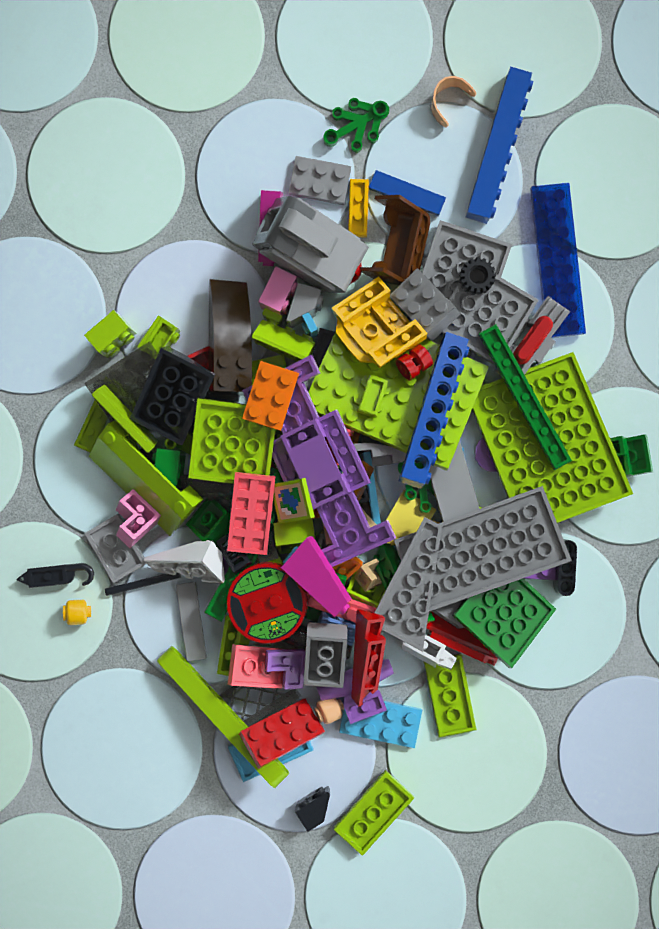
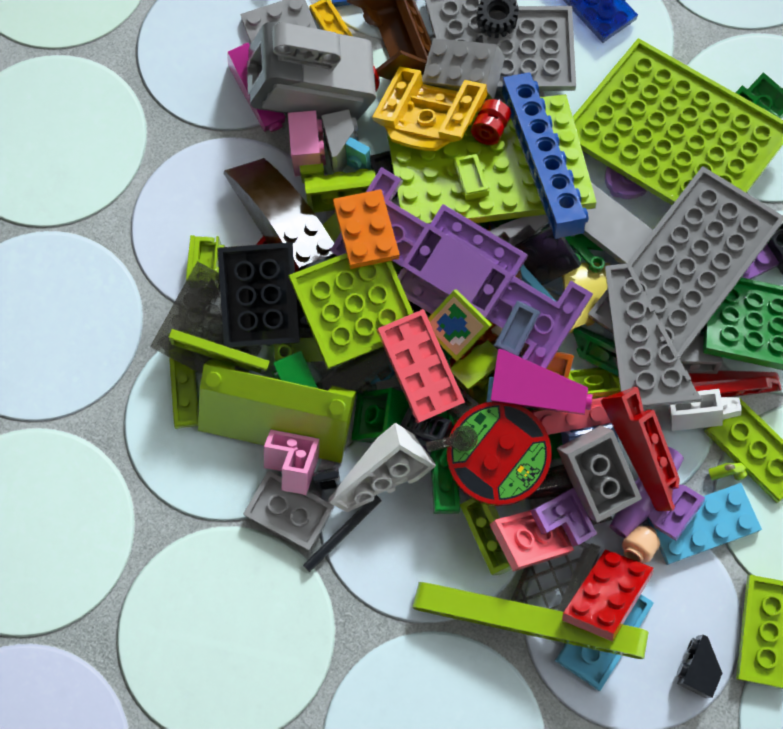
camera: 35 degrees left, 15 degrees down
black plate [16,563,94,588] -> none
yellow head [63,599,91,625] -> none
lime brick [84,310,137,358] -> none
light grey tile [176,582,207,661] -> none
tan panel [354,559,382,592] -> none
green tile [478,324,572,470] -> none
piece [494,296,570,376] -> none
none -> black slope [313,468,341,491]
none -> clear smoke plate [426,425,478,452]
none -> sand blue tile [494,300,541,356]
none -> black plate [515,227,581,286]
none -> lime arm [709,463,747,480]

